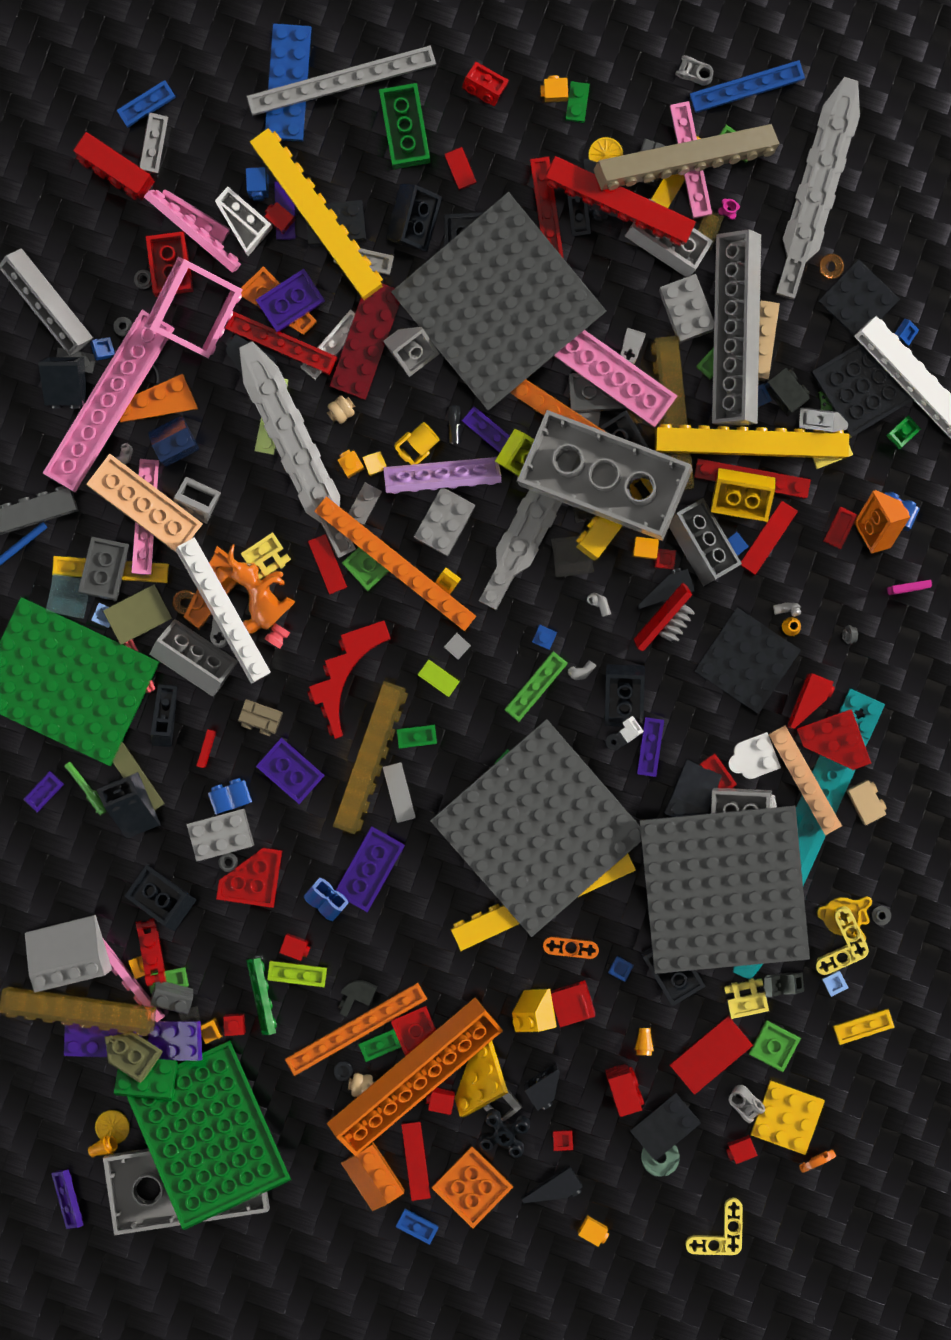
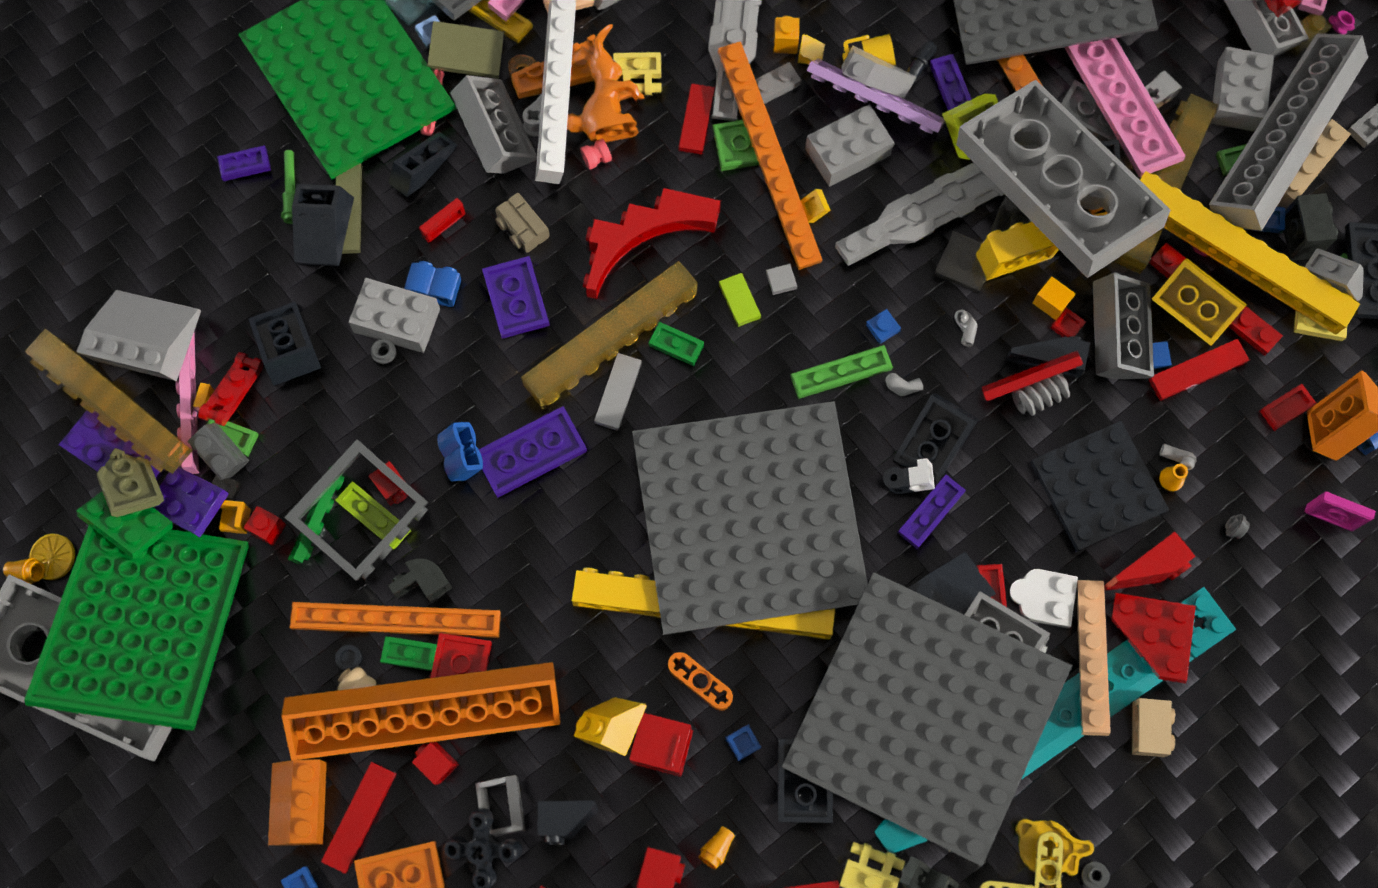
camera: 30 degrees right, 15 degrees down
red plate [216,848,282,908] -> none
yellow plate [455,1041,508,1117] -> none
none -> dark grey window [285,440,428,580]
none -> light grey slope [842,46,916,99]

